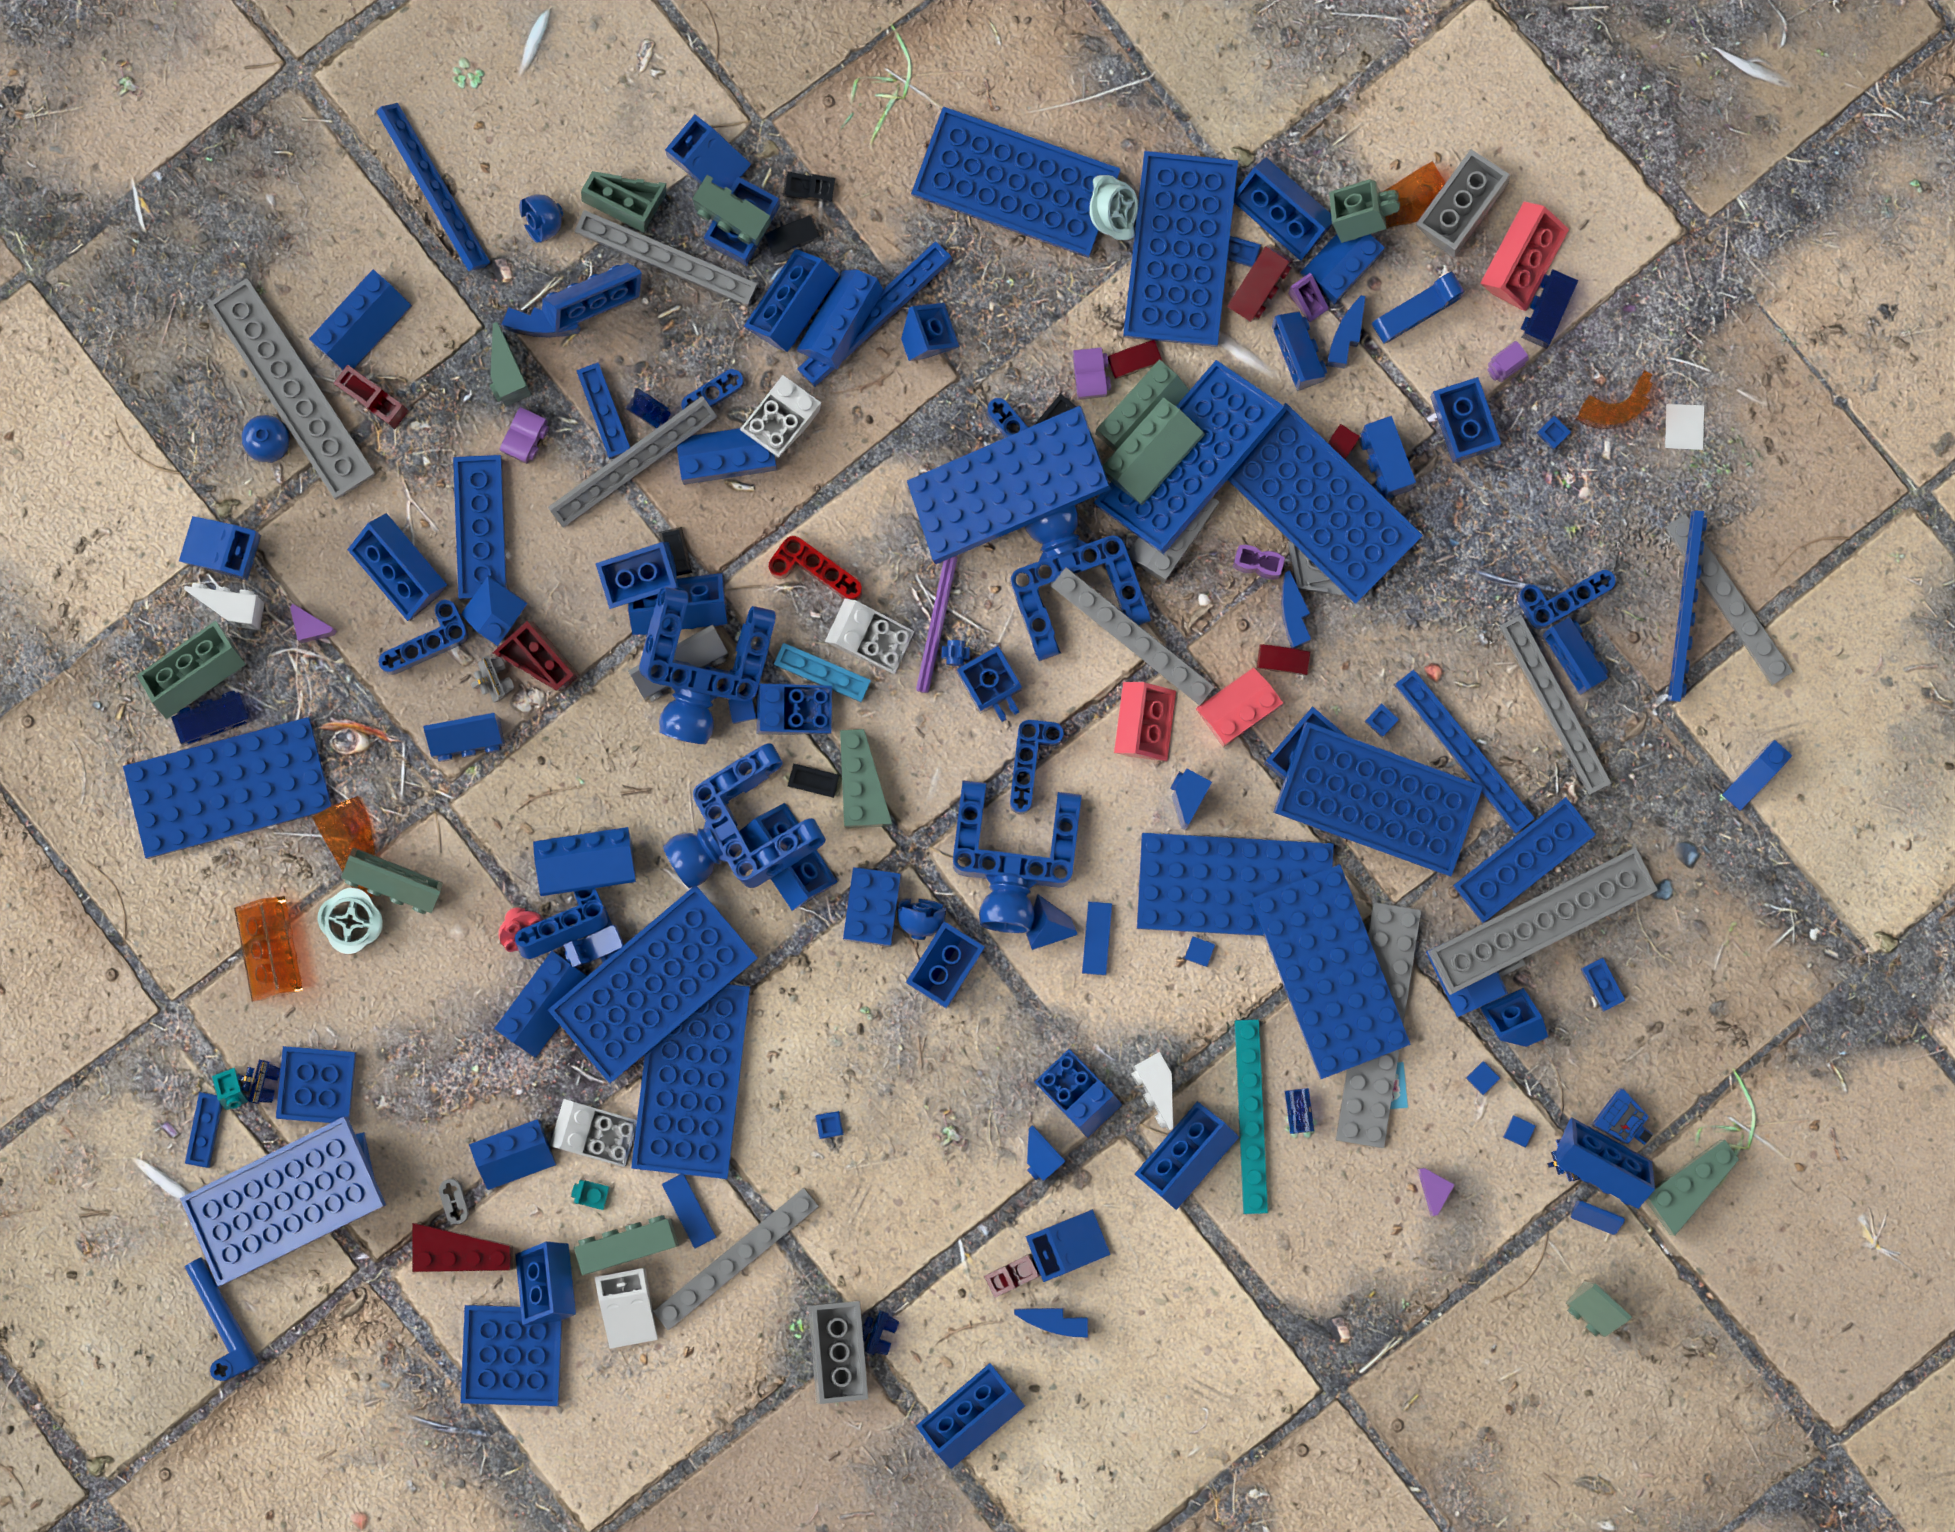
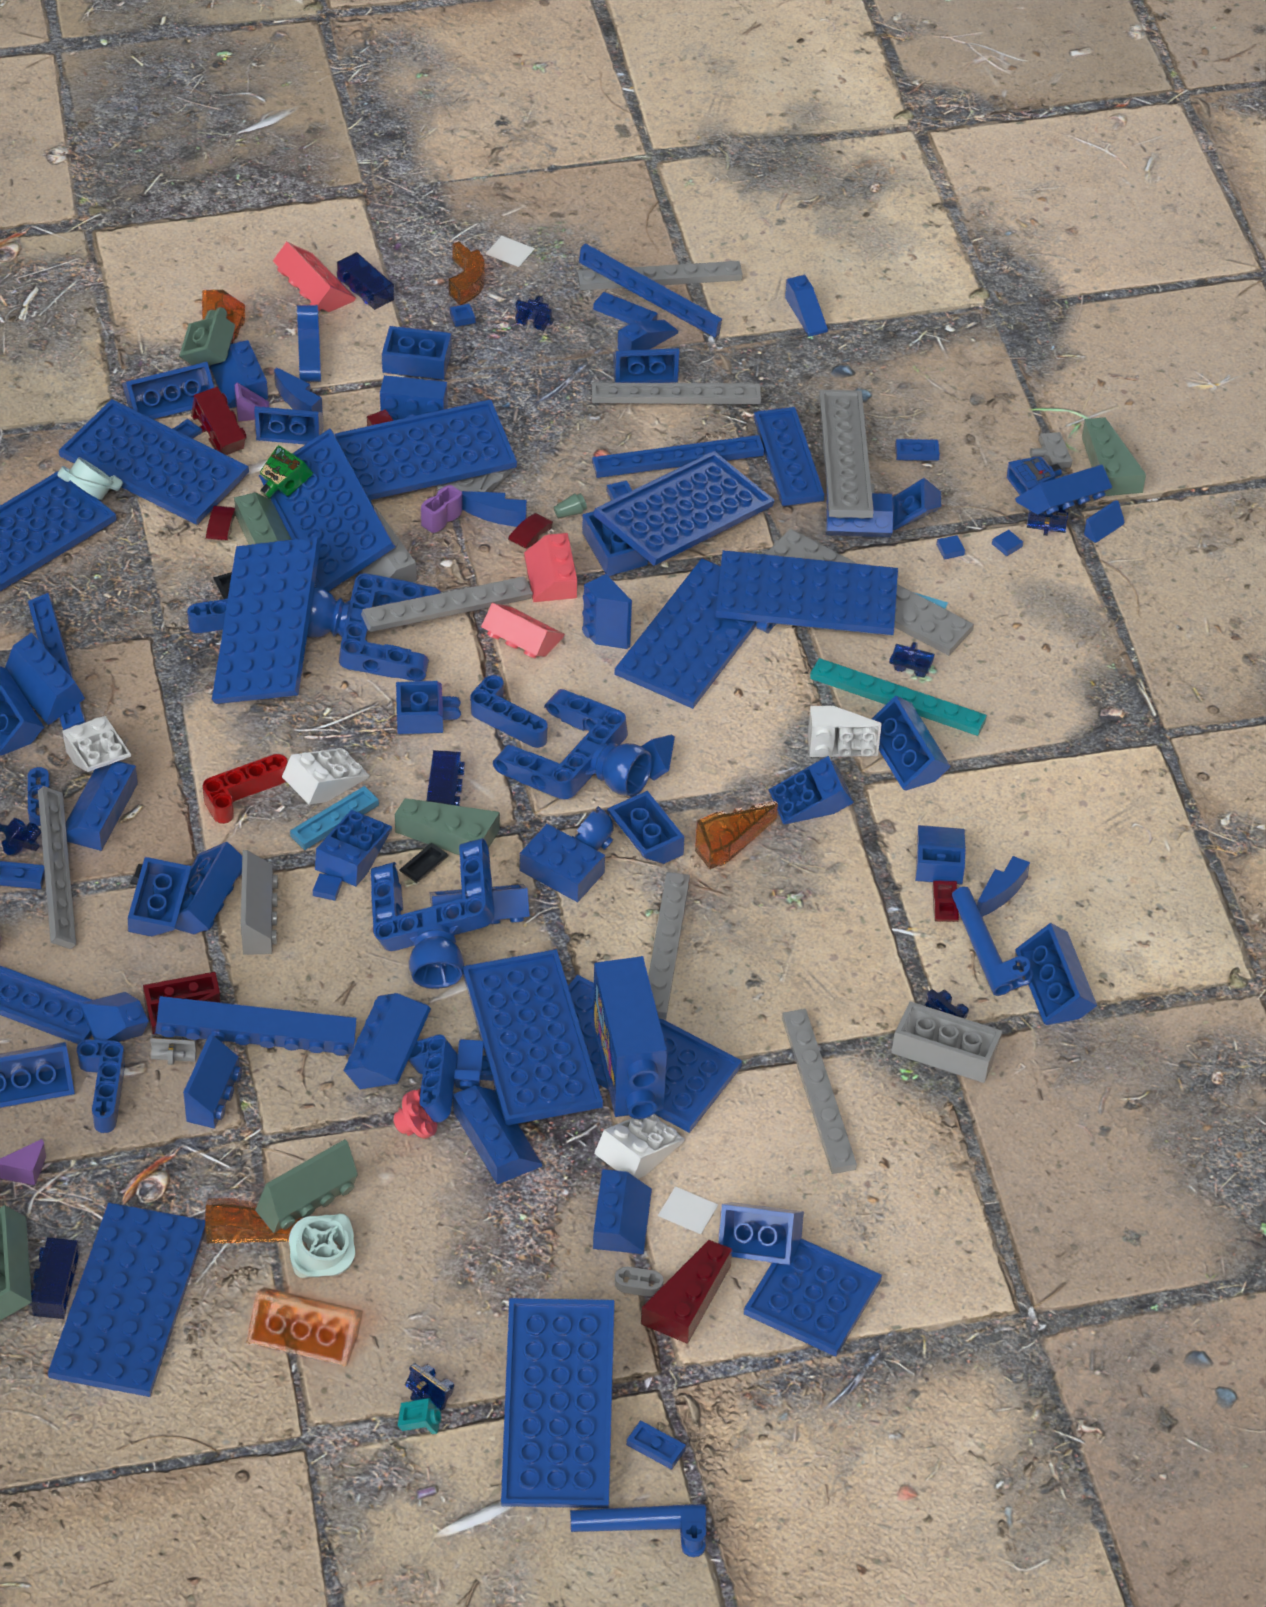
camera: 65 degrees left, 35 degrees down
blue tile [185,1092,222,1168] -> none
blue plate [276,1046,356,1123] -> none
teal bracket [571,1179,610,1210] -> none
sand green brick [574,1215,679,1275] -> none
white slope [595,1268,658,1349] -> none
blue piece [639,587,776,744] -> none
blue tile [662,1174,717,1249] -> none
blue tile [815,1111,844,1139] -> none
blue slope [901,303,960,361] -> none
medium lavender axle [916,556,957,693] -> none
blue gear [942,640,970,666] -> none
blue slope [1027,1125,1065,1181] -> none
medium lavender brick [1073,347,1111,400] -> none
blue tile [1082,901,1112,976] -> none
sand green slope [1103,398,1205,505] -> none
blue tile [1184,936,1215,967] -> none
light grey slope [1416,149,1510,258] -> none
medium lavender slope [1417,1168,1454,1216] -> none
medium lavender brick [1487,341,1529,382] -> none
blue beam [1517,570,1616,629] -> none
sand green slope [1566,1282,1632,1337] -> none
none -> blue brick [155,996,357,1056]
none -> green torso [260,445,313,499]
none -> clear blue brick [426,750,465,806]
none -> clear blue hips [515,295,554,331]
none -> sand green cone [553,493,587,518]
none -> blue brick [592,956,667,1119]
none -> blue plate [593,292,657,324]
none -> blue slope [618,320,678,351]
none -> blue plate [626,1420,686,1470]
none -> light grey plate [648,872,690,1019]
none -> white sticker [658,1186,718,1234]
none -> clear orange wedge [695,801,778,870]
none -> blue axle [952,887,1033,996]
none -> light grey plate [1030,432,1072,468]

